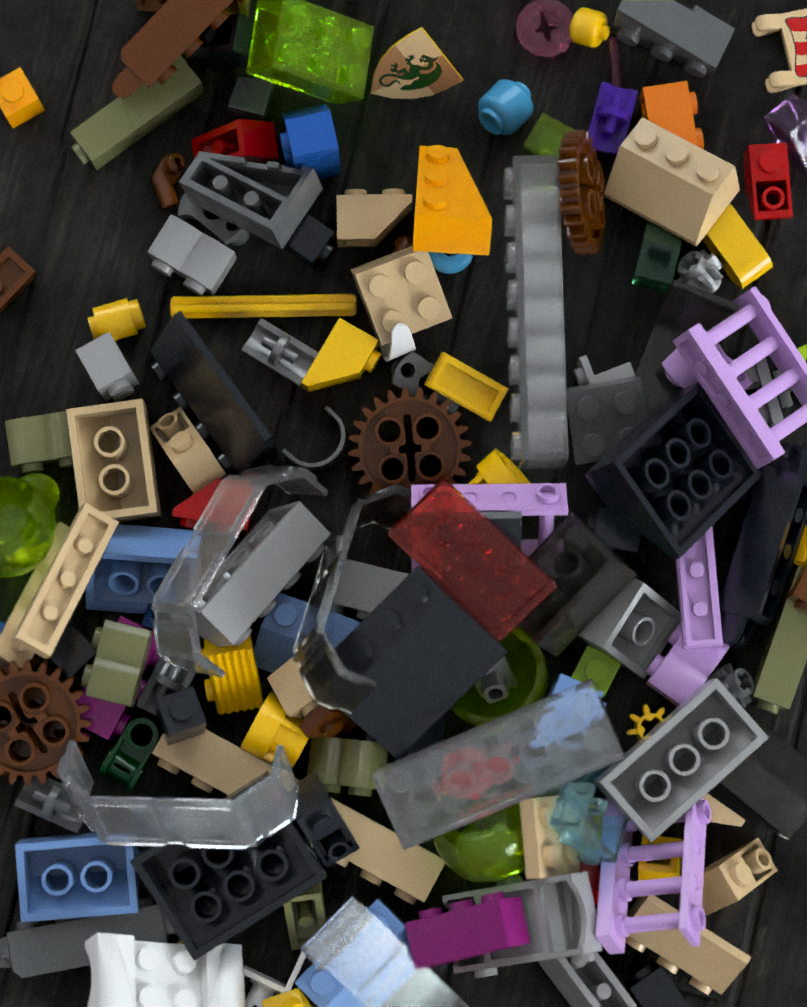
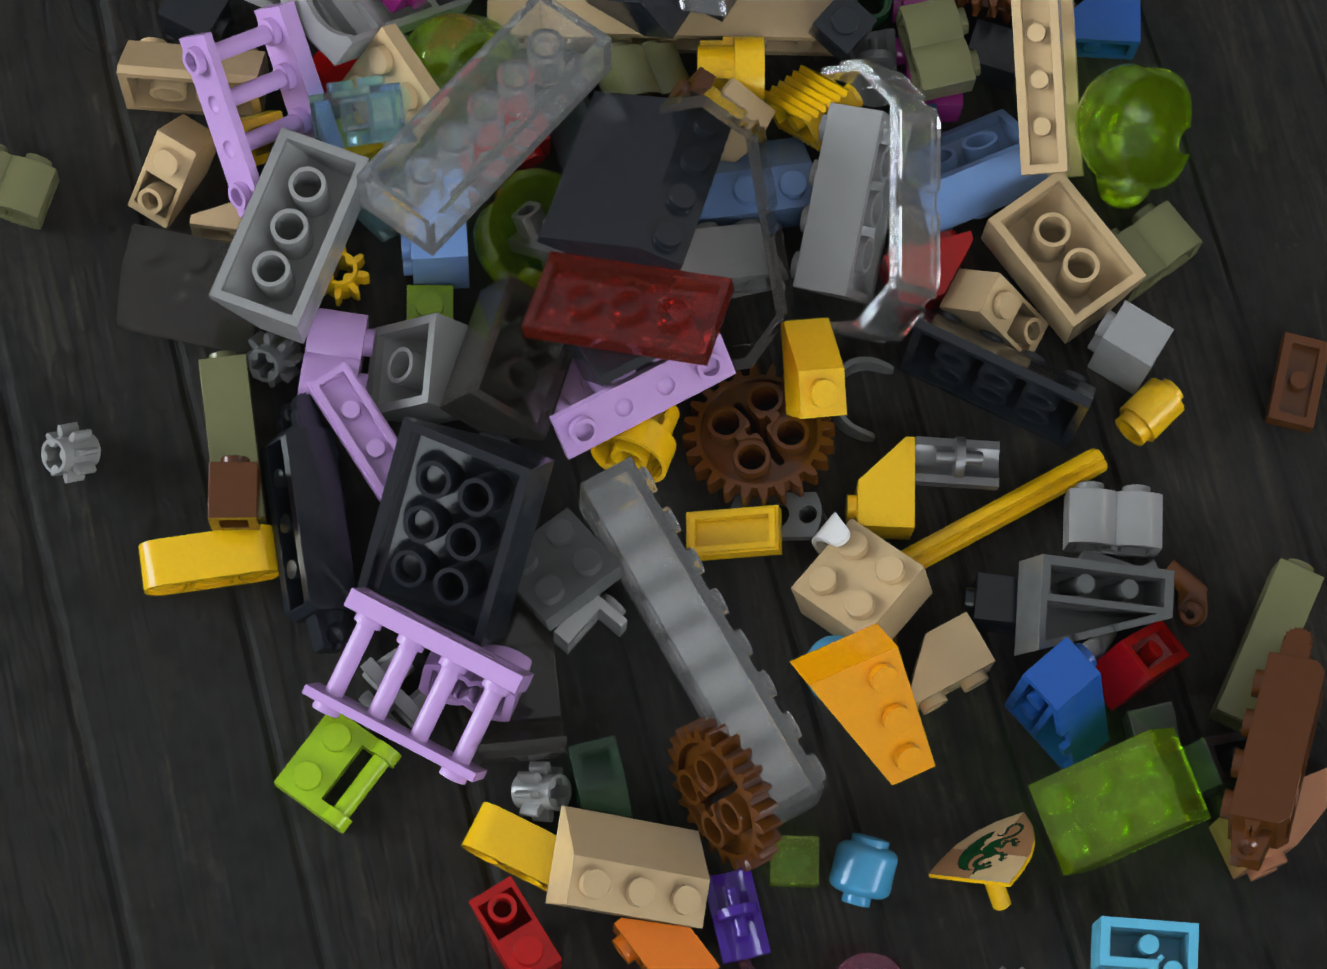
camera: 145 degrees right, 10 degrees down
none -> yellow slope [781,317,847,419]

